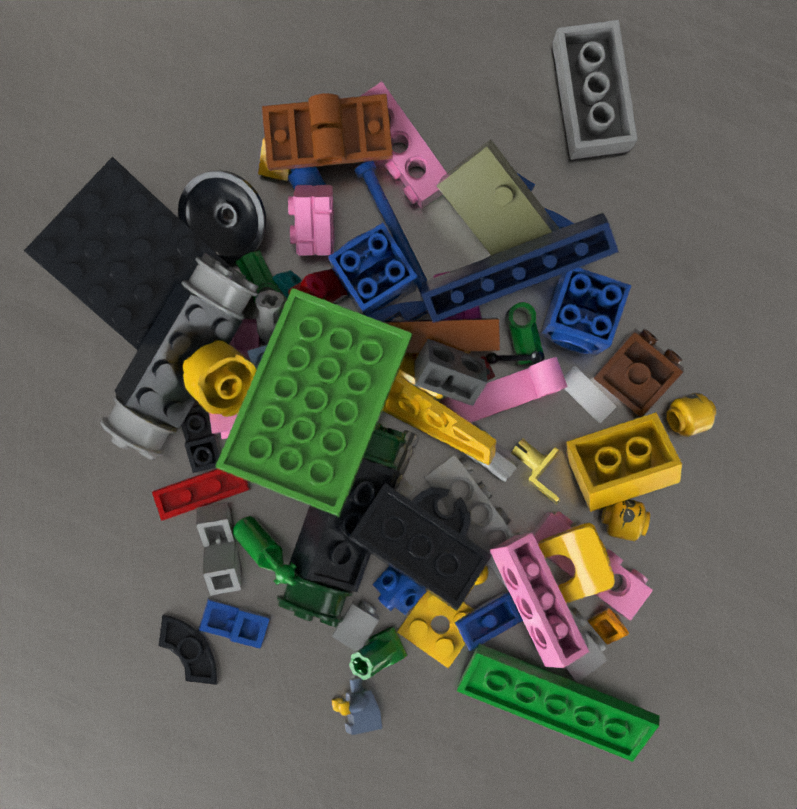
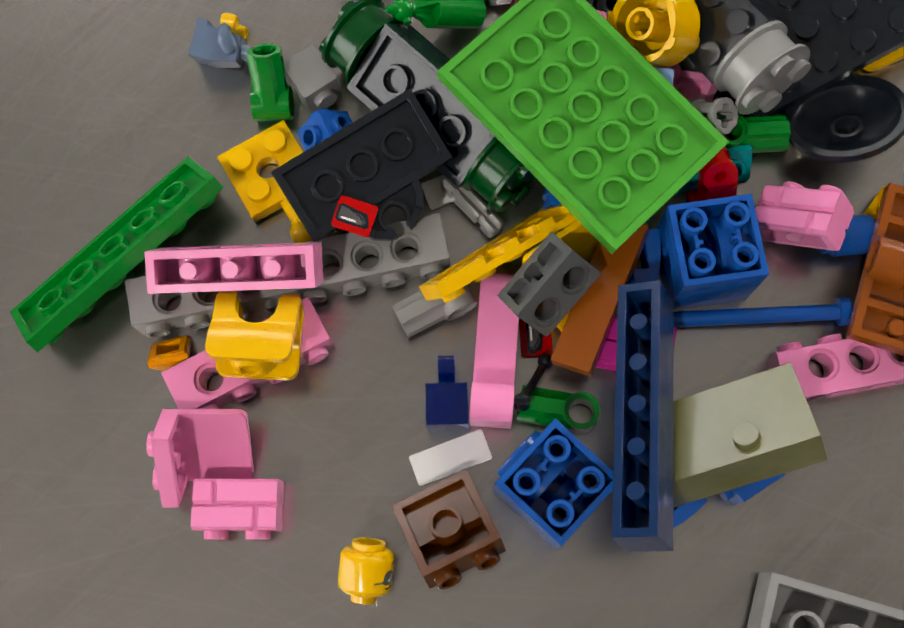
camera: 120 degrees right, 10 degrees down
blue slope [455,592,523,651] -> none
light yellow bracket [511,438,560,505] -> none
yellow brick [567,412,682,512] -> none
yellow head [601,499,650,541] -> none
none -> bright pink bracket [146,409,254,508]
none -> bright pink brick [191,479,285,540]
none -> sticker [331,196,378,237]
none -> clear blue brick [425,355,469,432]

